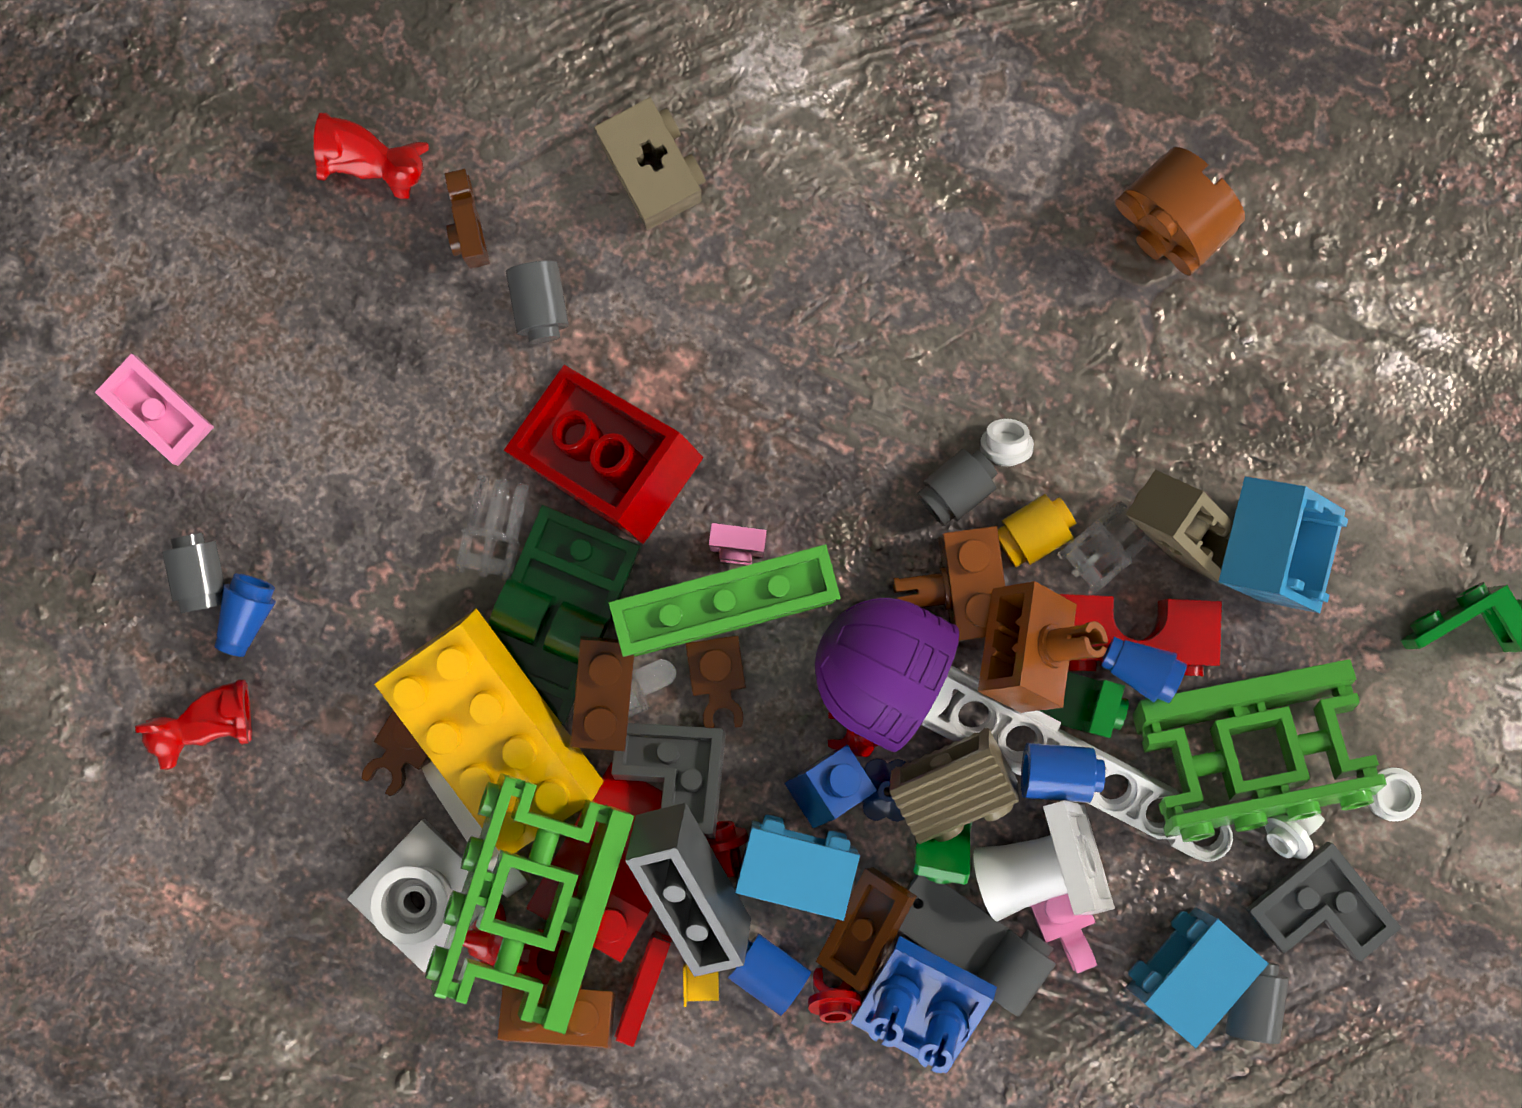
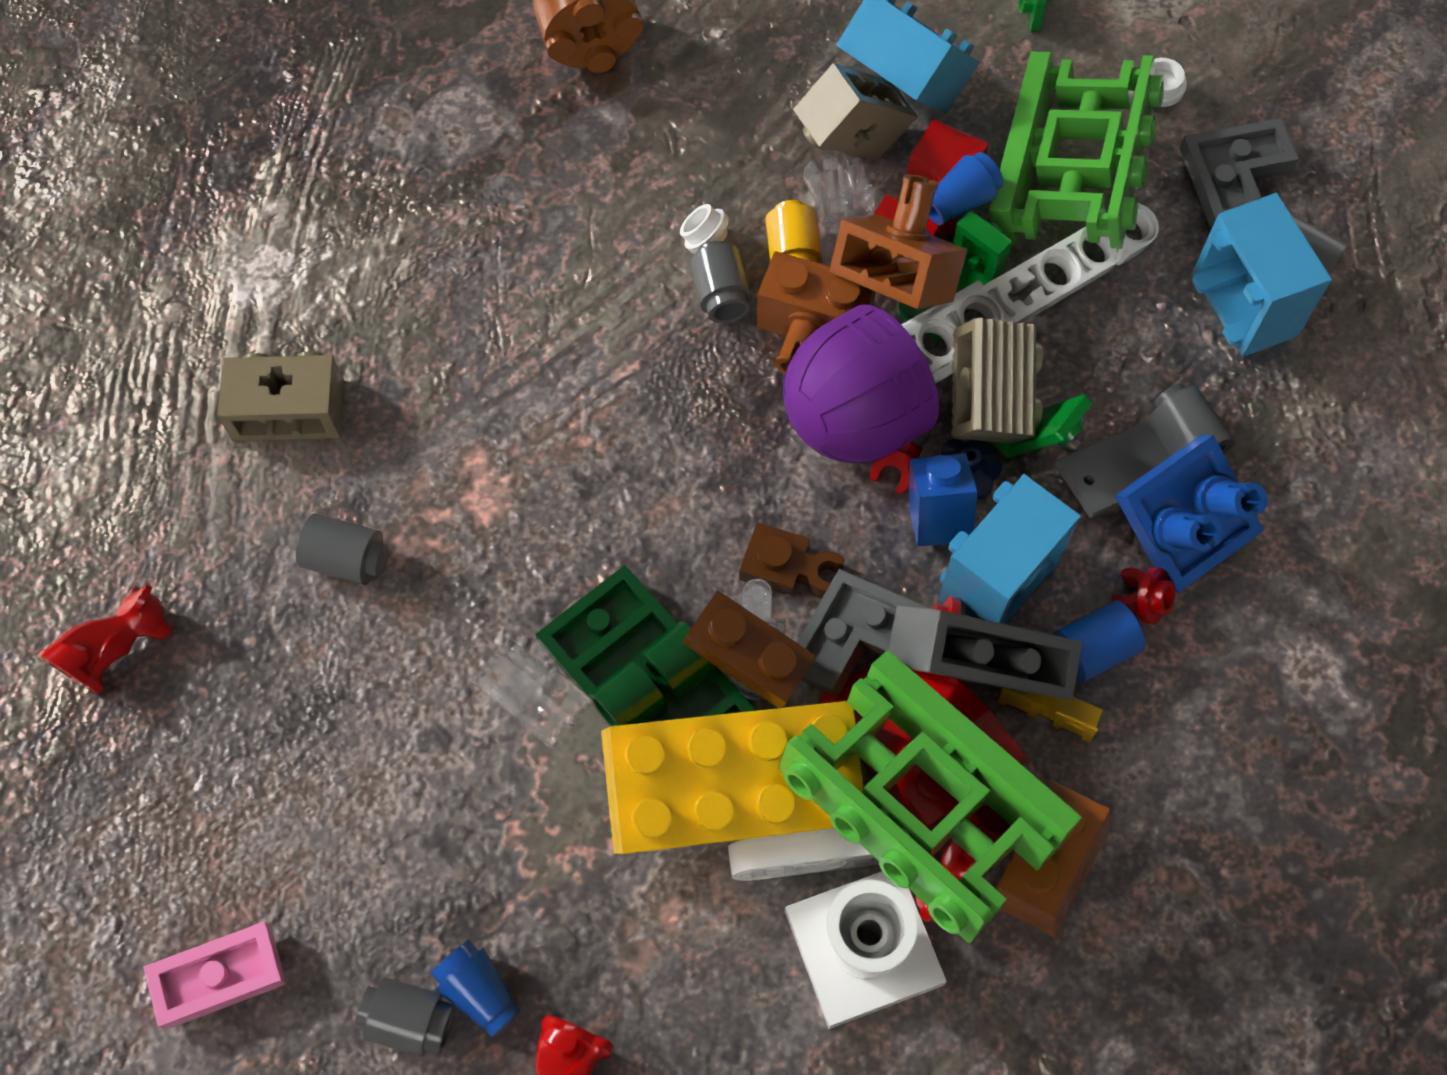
camera: 60 degrees left, 20 degrees down
reddish brown plate [361,710,429,796] -> none
reddish brown plate [444,169,490,269] -> none
red slope [504,365,704,545] -> none
bright green fence [609,544,841,657] -> none
red tile [614,931,672,1047] -> none
bright pink plate [709,523,766,566] -> none
reddish brown plate [816,867,917,991] -> none
white plant [973,800,1115,921] -> none
blue brick [1021,743,1105,803] -> none
bright pink plate [1029,894,1097,974] -> none
white plate [1265,814,1325,859] -> none

